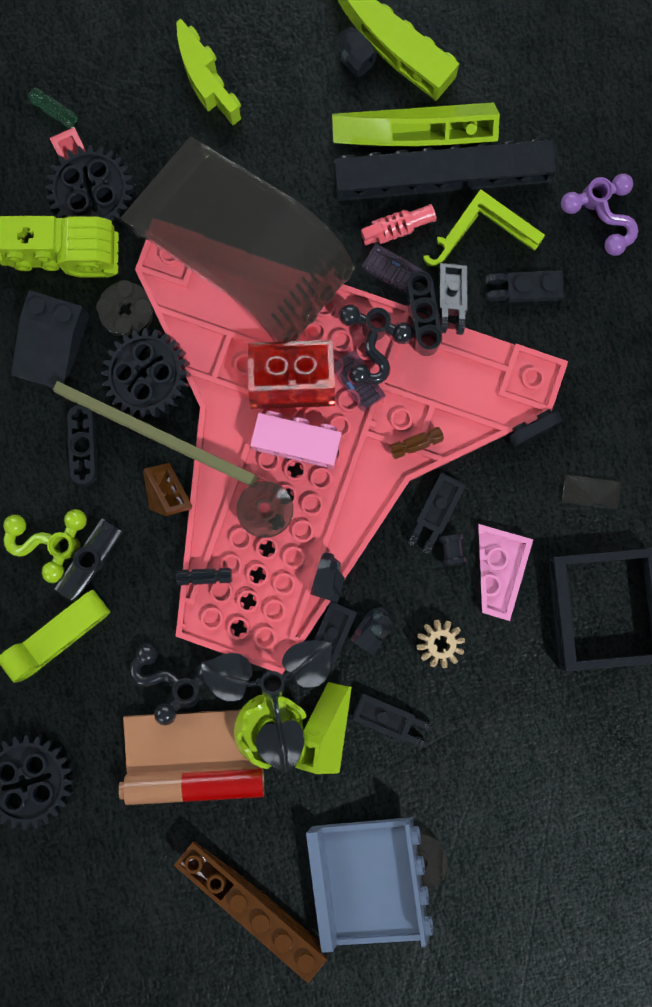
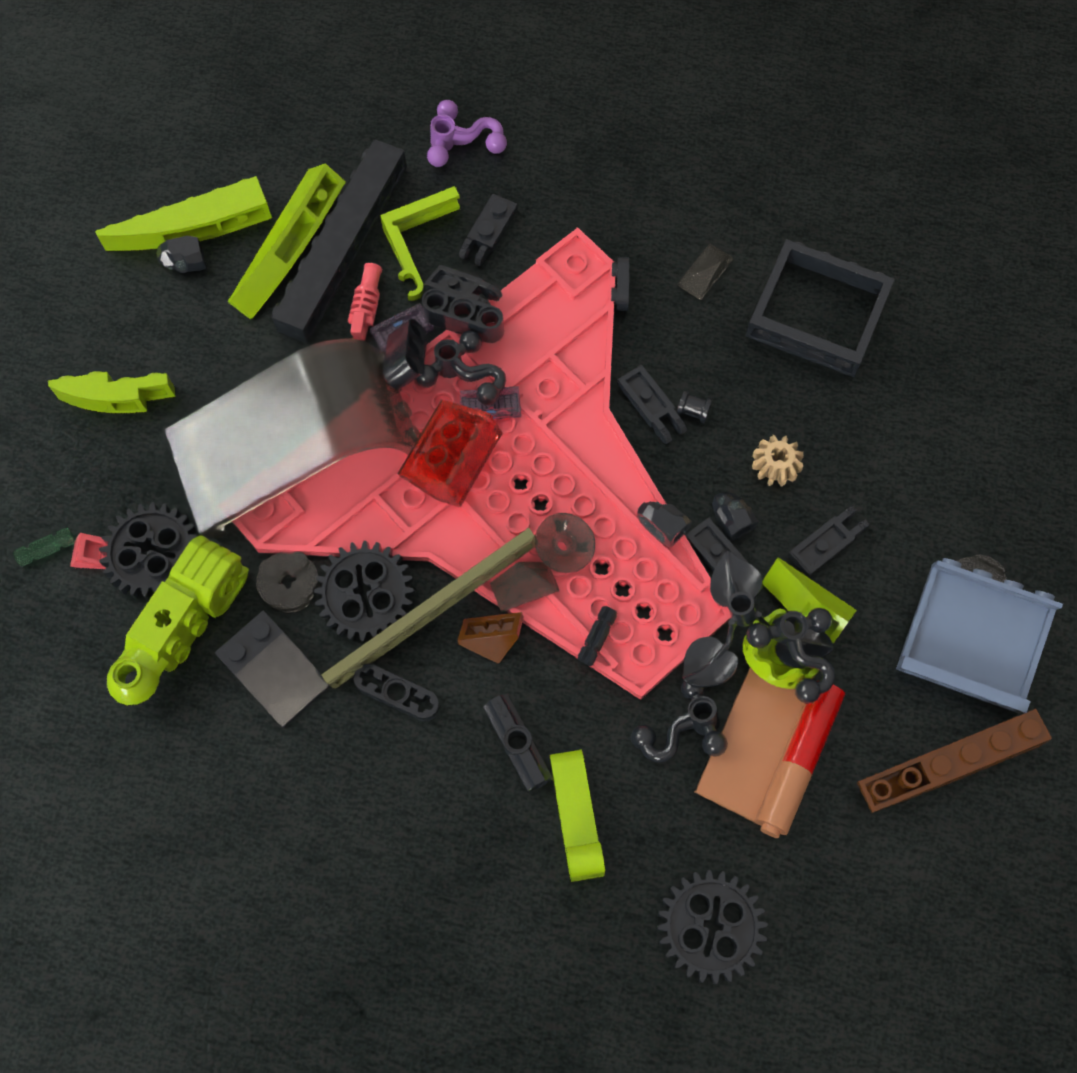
camera: 60 degrees left, 15 degrees down
lime piece [3,509,87,583] -> none
bright pink brick [250,411,342,469] -> none
reddish brown axle [389,427,444,459] -> none
bright pink wing [479,524,533,621] -> none
none -> black beam [383,319,427,390]
none -> clear smoke slope [490,562,559,612]
none -> black piece [746,608,835,704]

